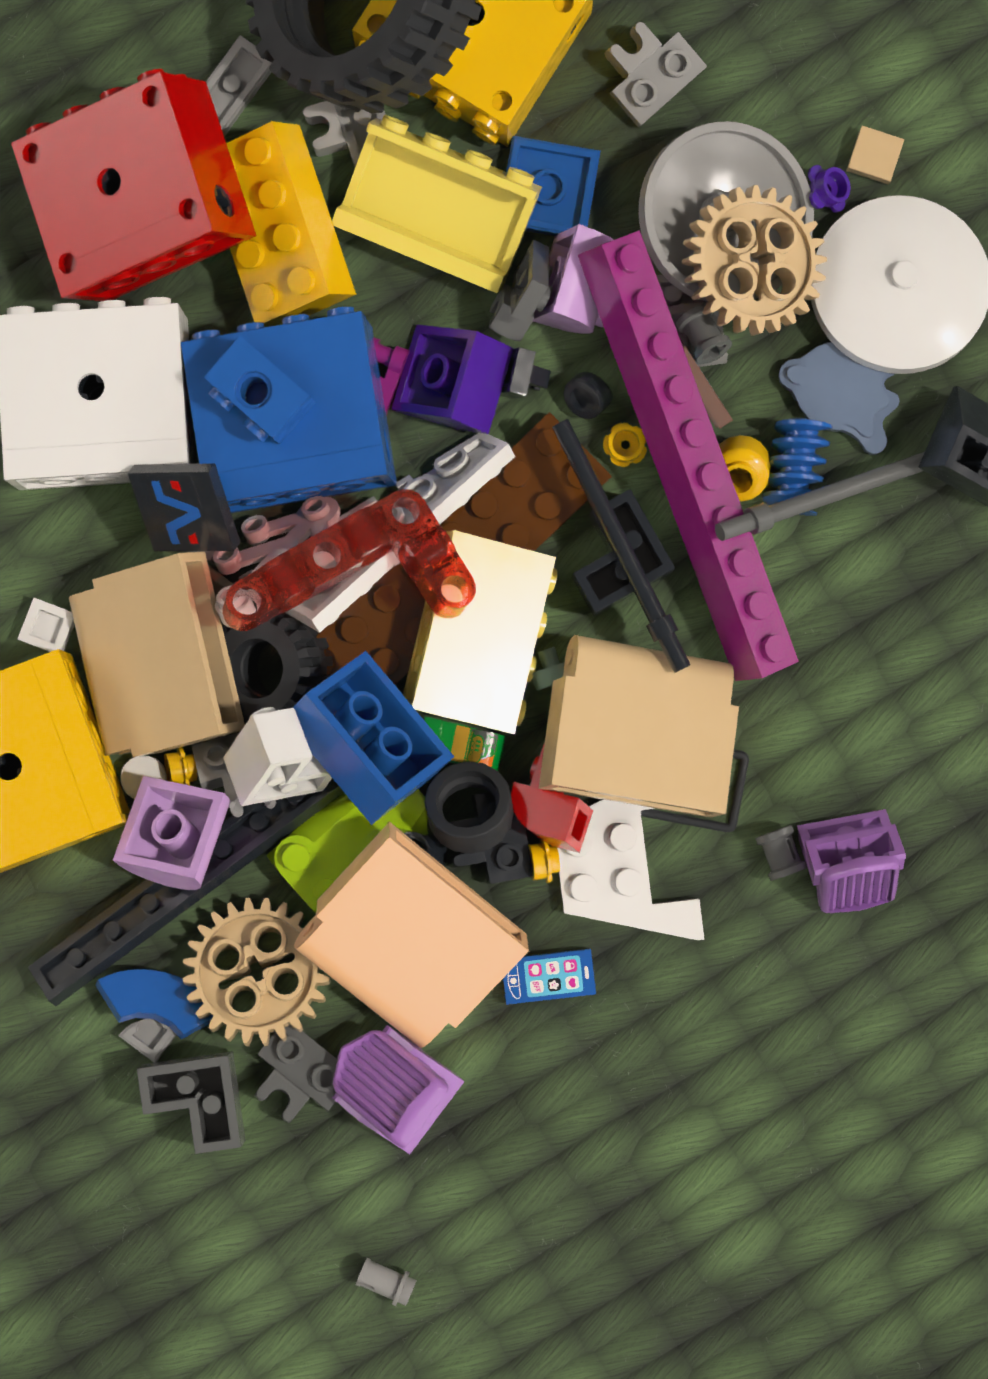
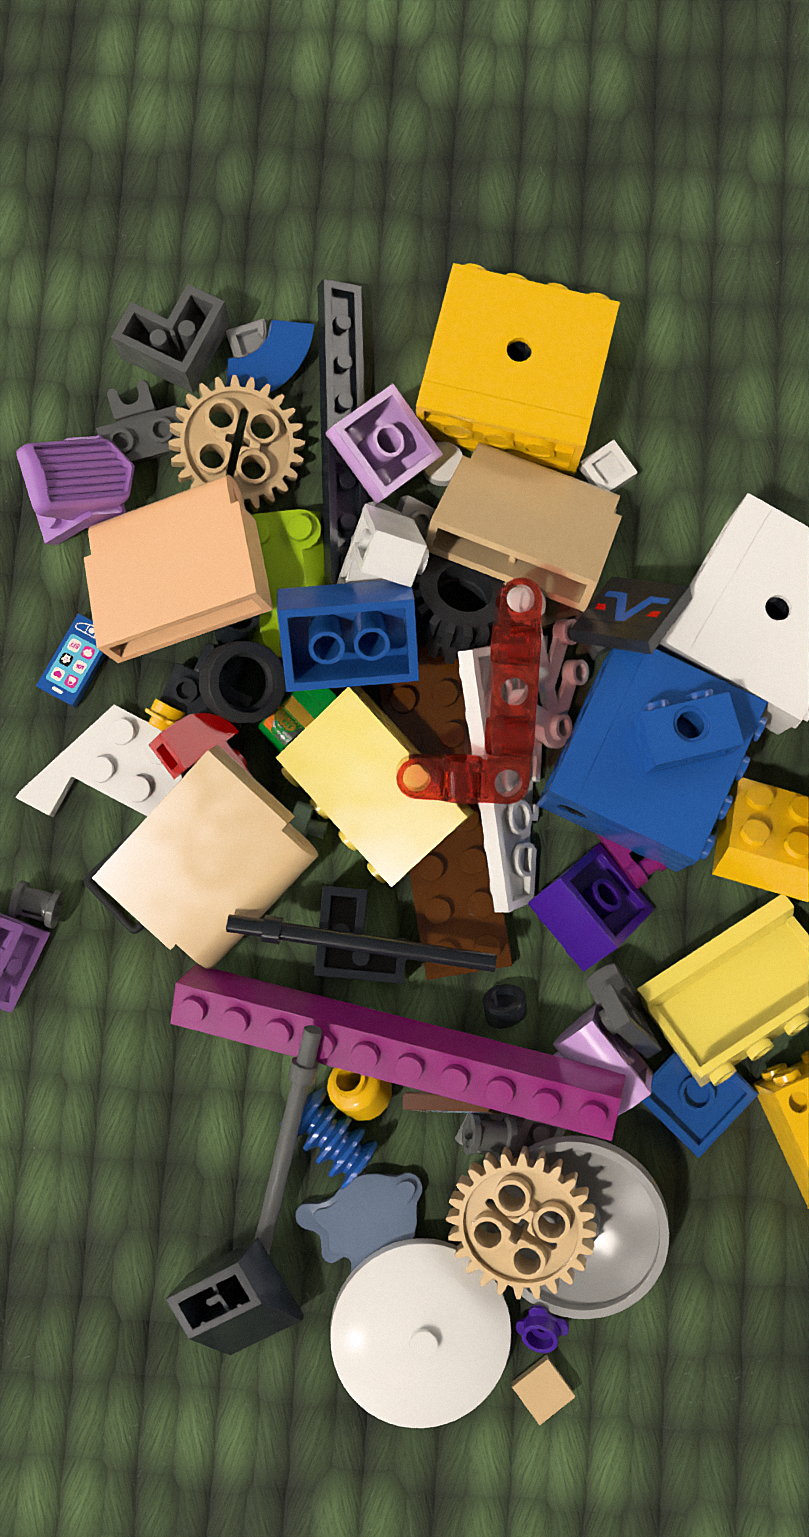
camera: 125 degrees right, 5 degrees down
yellow plate [164,747,197,786] -> none
black tile [500,347,551,399] -> none
yellow plate [603,423,647,467] -> none
light grey plate [604,21,707,127] -> none

